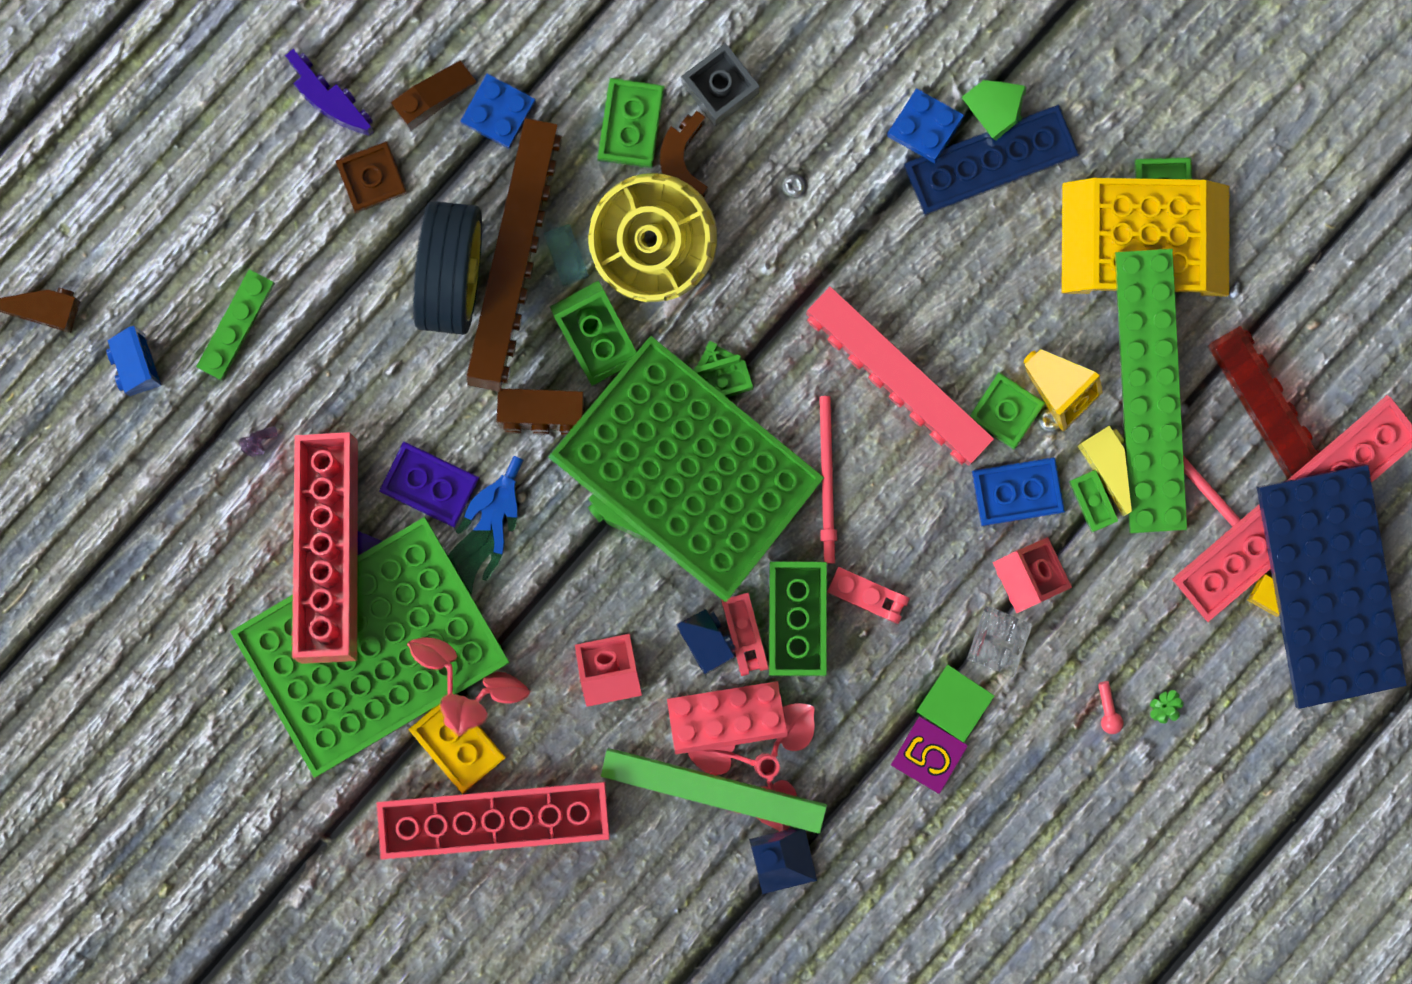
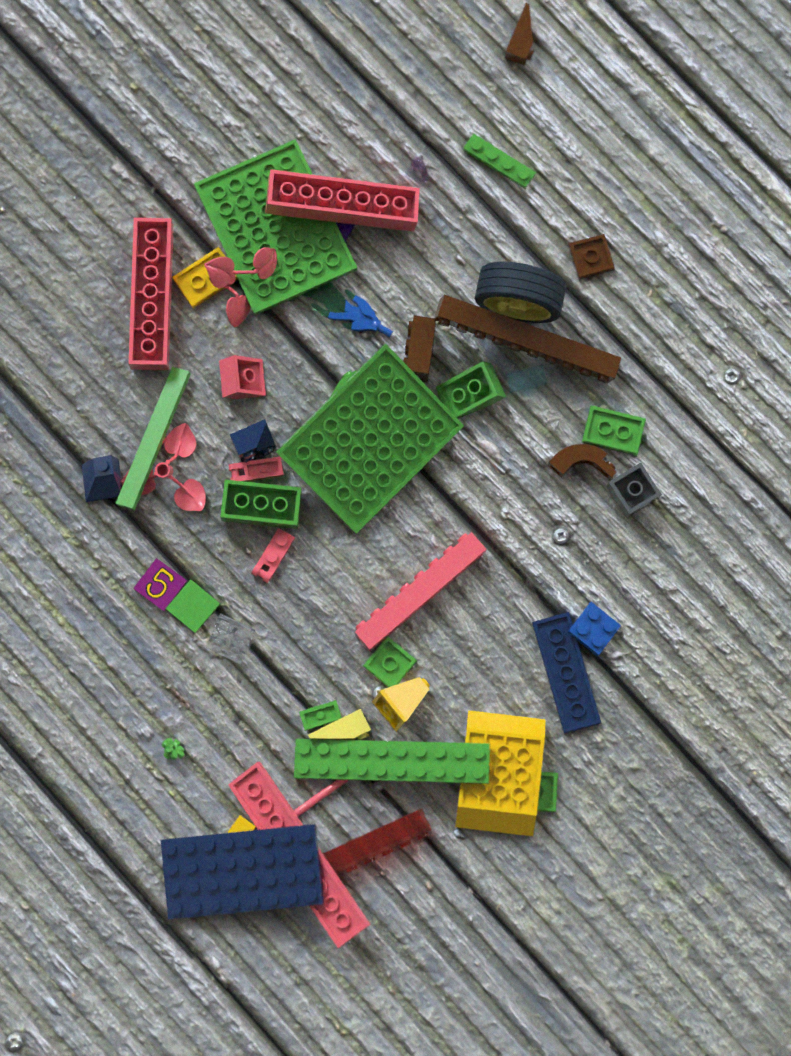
camera: 95 degrees right, 5 degrees down
blue slope [106,326,162,396] -> none
dark purple slope [285,48,374,136] -> none
dark purple tile [379,441,479,528] -> none
reddish brown slope [391,60,477,132] -> none
blue plate [460,73,536,149] -> none
light yellow wheel [588,173,717,302] -> none
coral plate [667,681,787,755] -> none
bright green slope [693,341,753,398] -> none
coral bar [819,396,837,564] -> none
bright green slope [962,80,1027,141] -> none
blue tile [972,457,1065,527] -> none
coral slope [993,537,1072,613] -> none
coral bar [1098,681,1124,734] -> none

